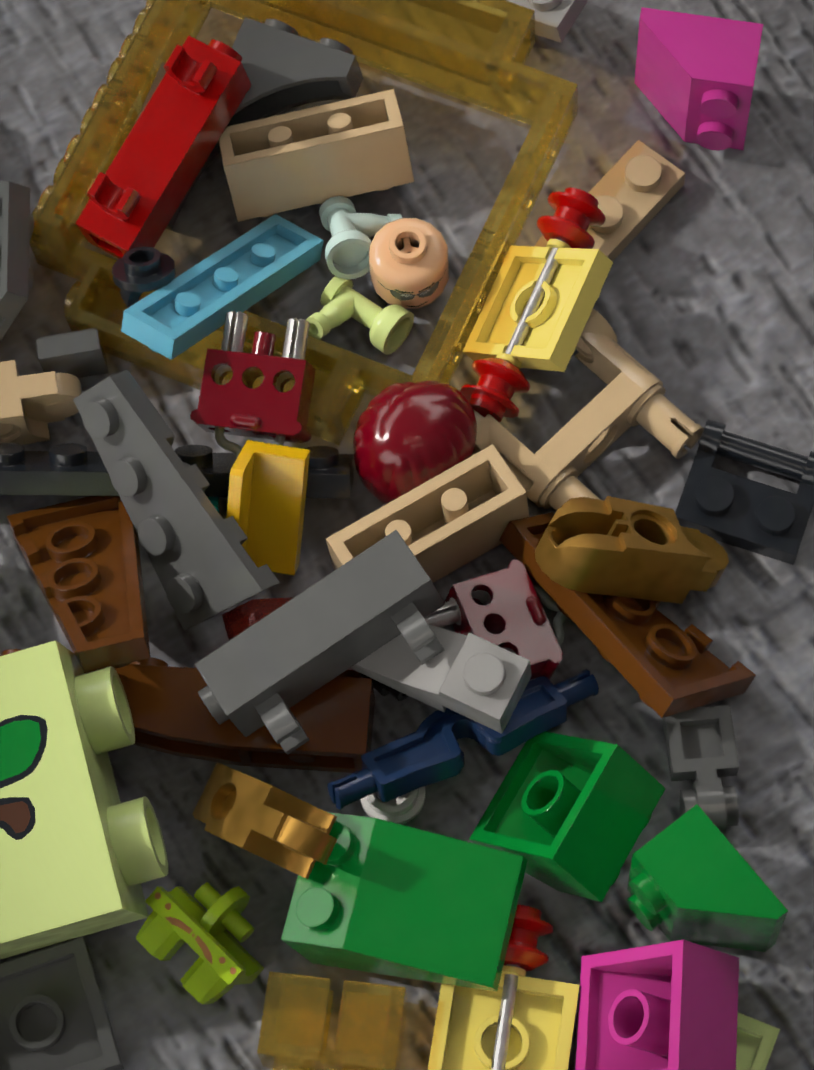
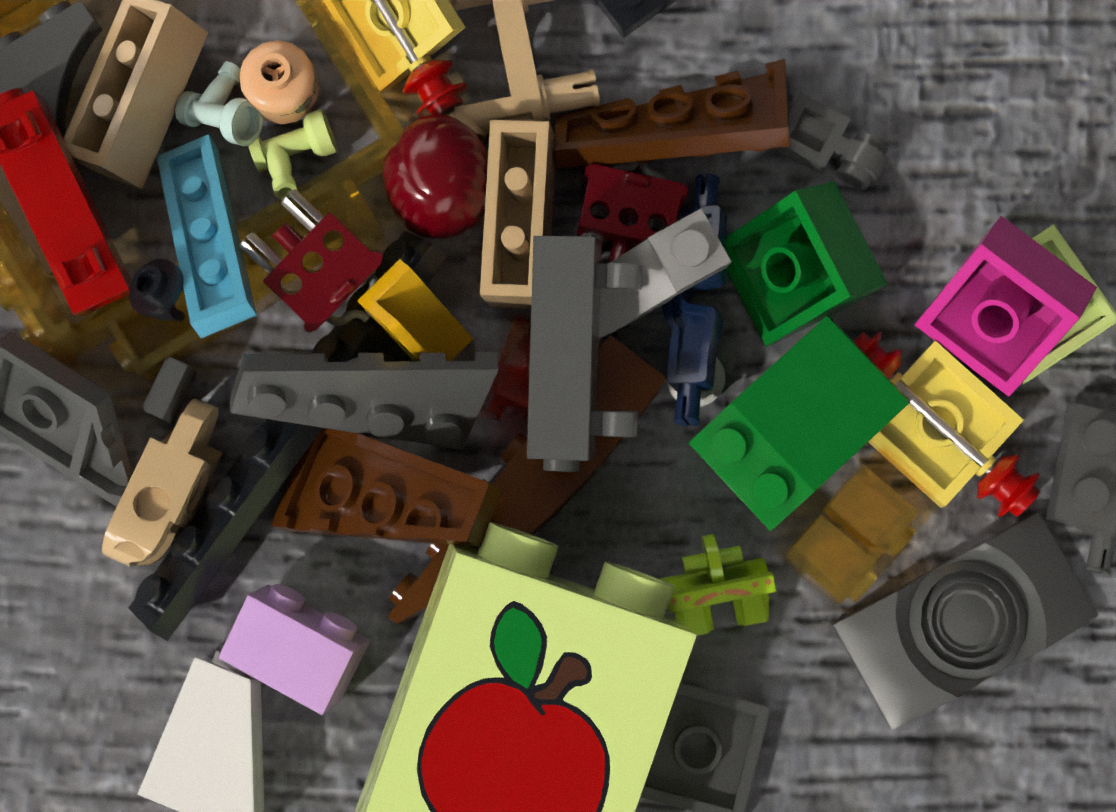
camera: 55 degrees left, 15 degrees up
pearl gold piece [192,762,337,879] -> none
pearl gold piece [535,496,729,604] -> none
green slope [627,804,788,952] -> none

